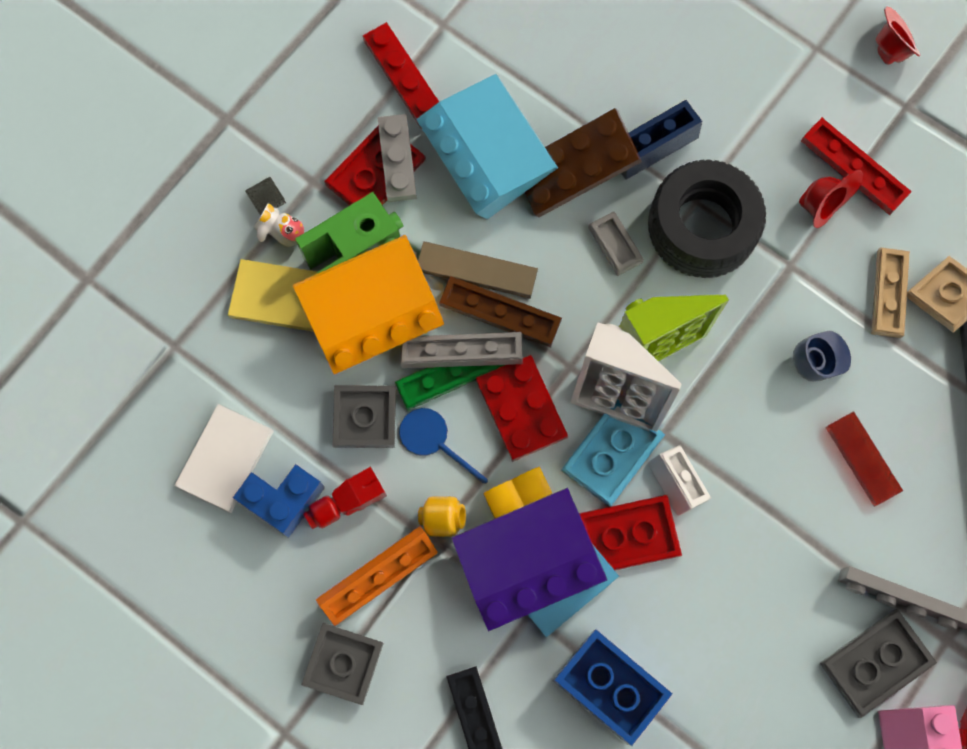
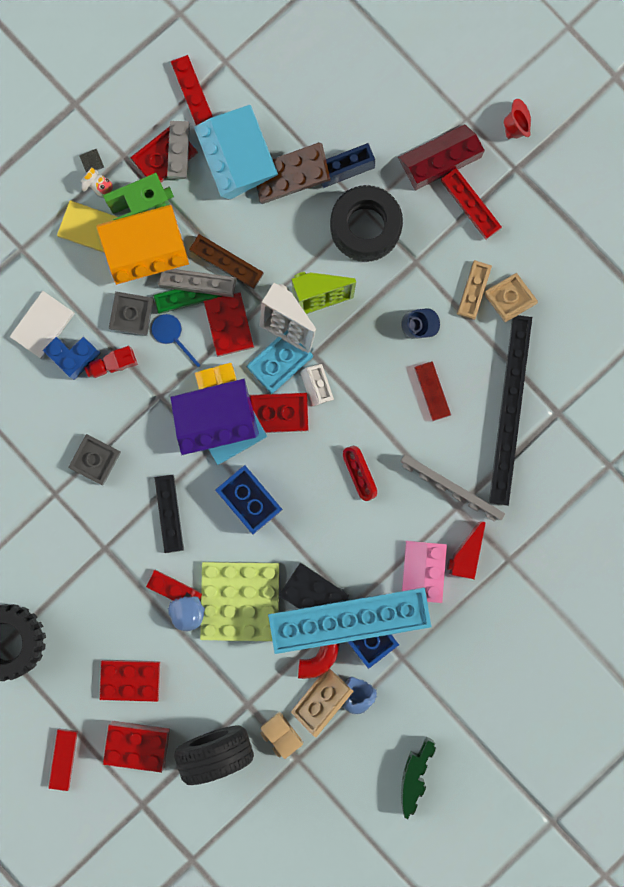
camera: 10 degrees right, 10 degrees up
orange plate [316,526,438,626] -> none
dark tan tile [418,241,538,299] -> none
yellow head [418,496,466,537] -> none
light grey tile [588,211,644,276] -> none
red piece [799,170,864,228] -> none
dark grey tile [820,609,937,718] -> none
none -> red plate [343,445,377,501]
none -> dark red slope [398,124,485,191]

